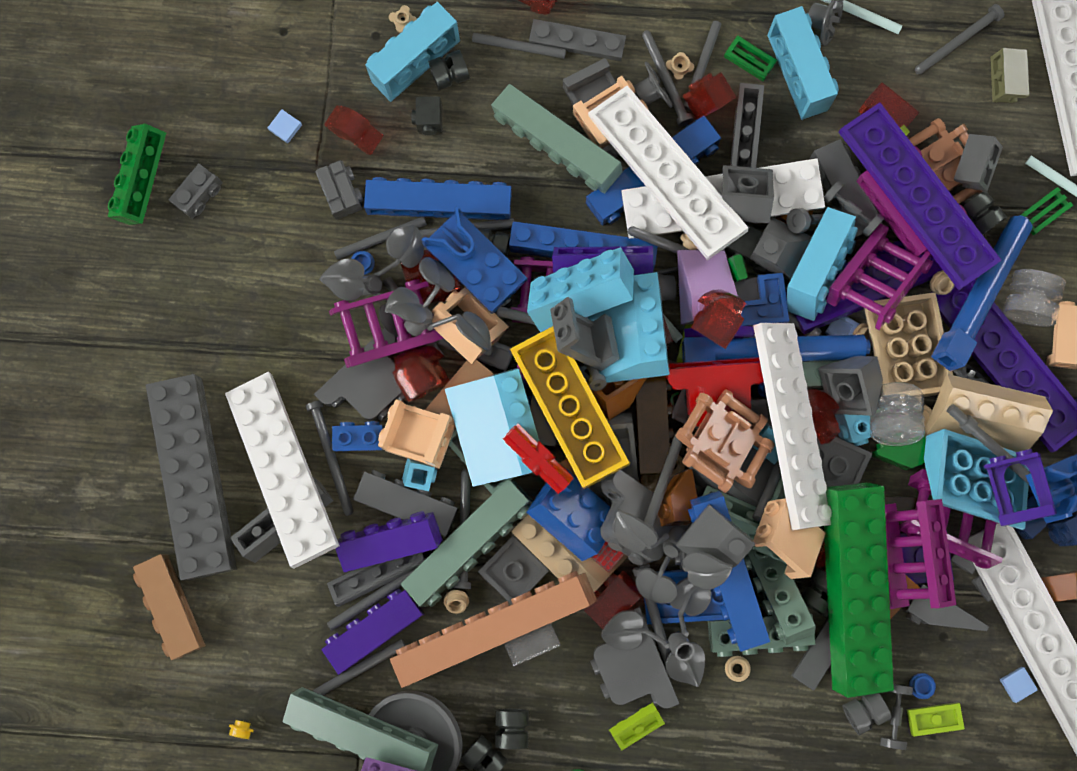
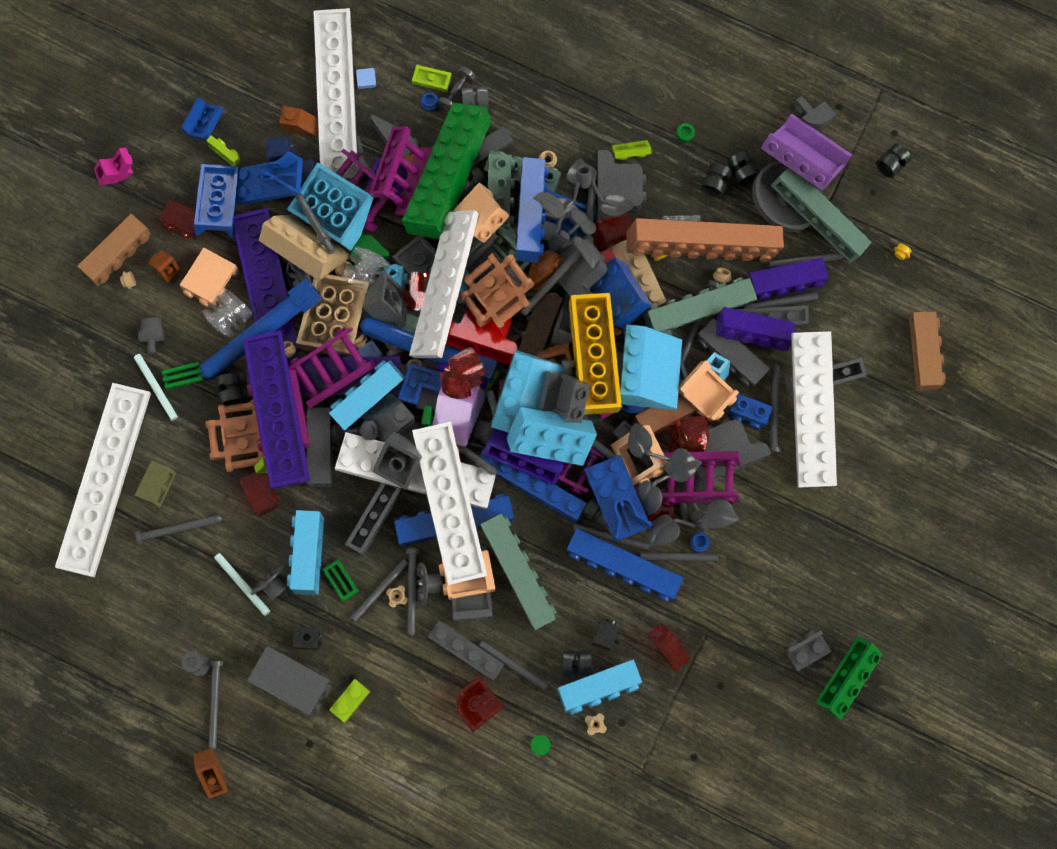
camera: 165 degrees left, 5 degrees down
dark grey brick [146,374,237,580] -> none
light blue tile [268,109,302,143] -> none
dark grey brick [315,160,364,220] -> none
dark grey plate [478,536,549,605] -> none
red piece [502,423,574,494] -> none
dark grey slope [675,504,755,567] -> none
clear red brick [682,72,736,120] -> none
dark grey wheel [824,180,884,237] -> none
dark grey hinge [954,134,1003,192] -> none
dark purple panel [984,449,1057,526] -> none

